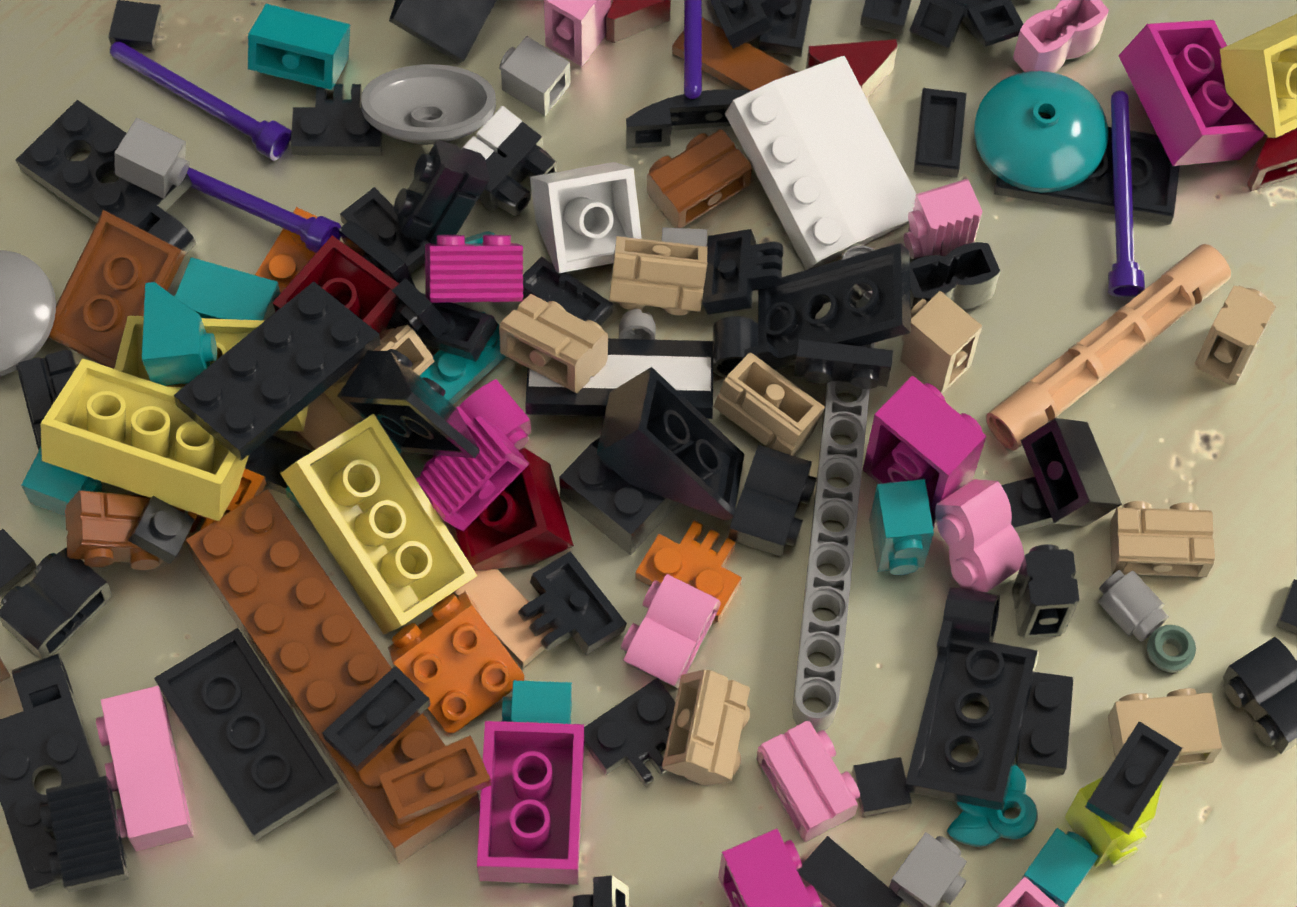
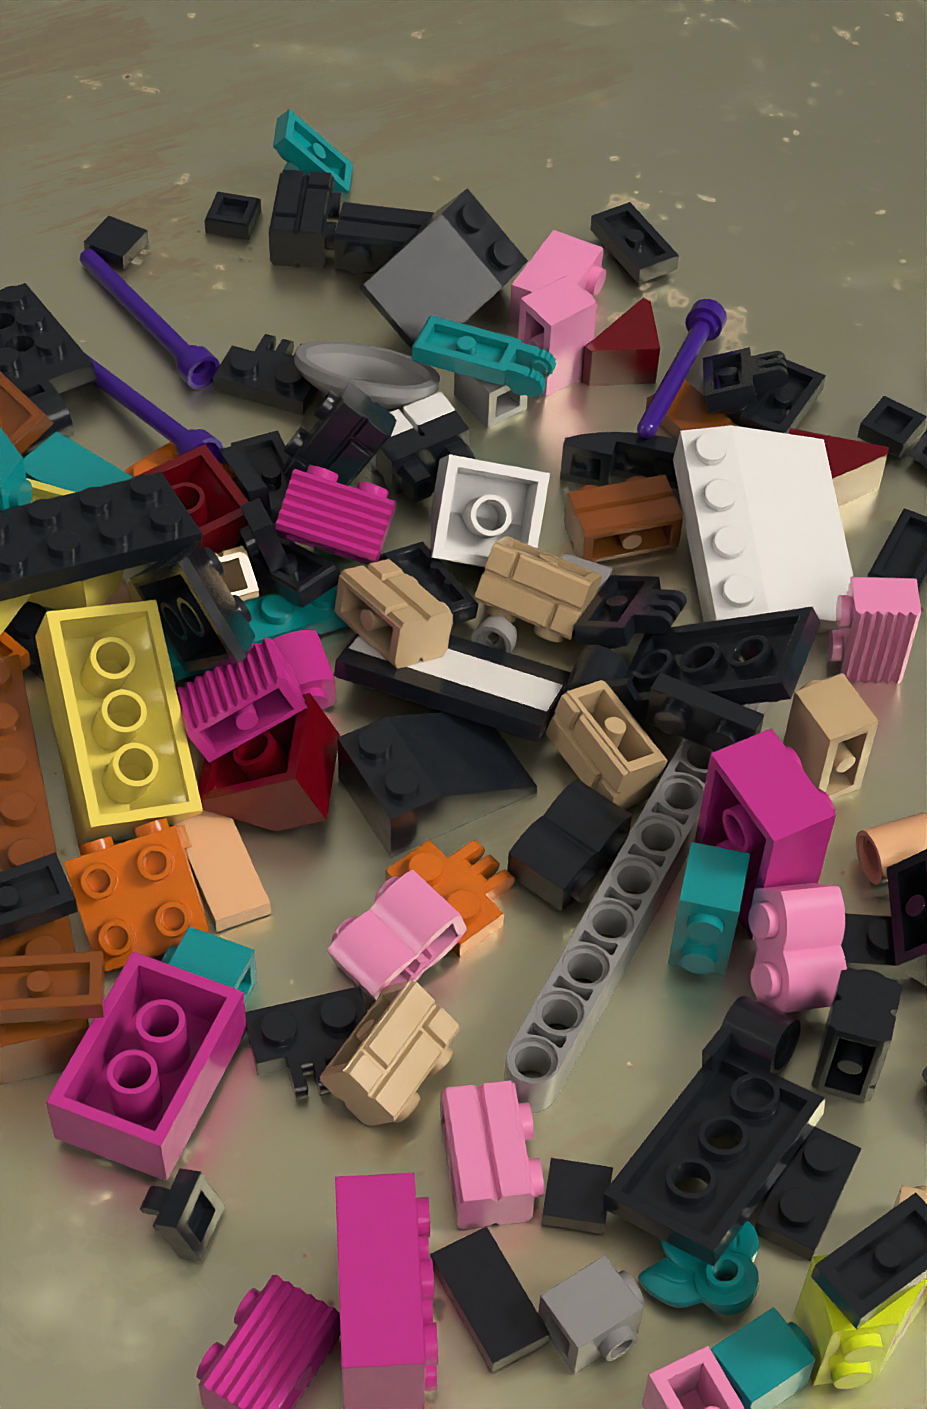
camera: 20 degrees right, 15 degrees down
light grey brick [114,118,190,198] -> none
teal brick [248,4,350,90] -> none
black hinge [518,551,627,655] -> none
black slope [596,367,745,521] -> none
black brick [910,242,1000,309] -> none
none -> teal hinge [411,315,557,398]

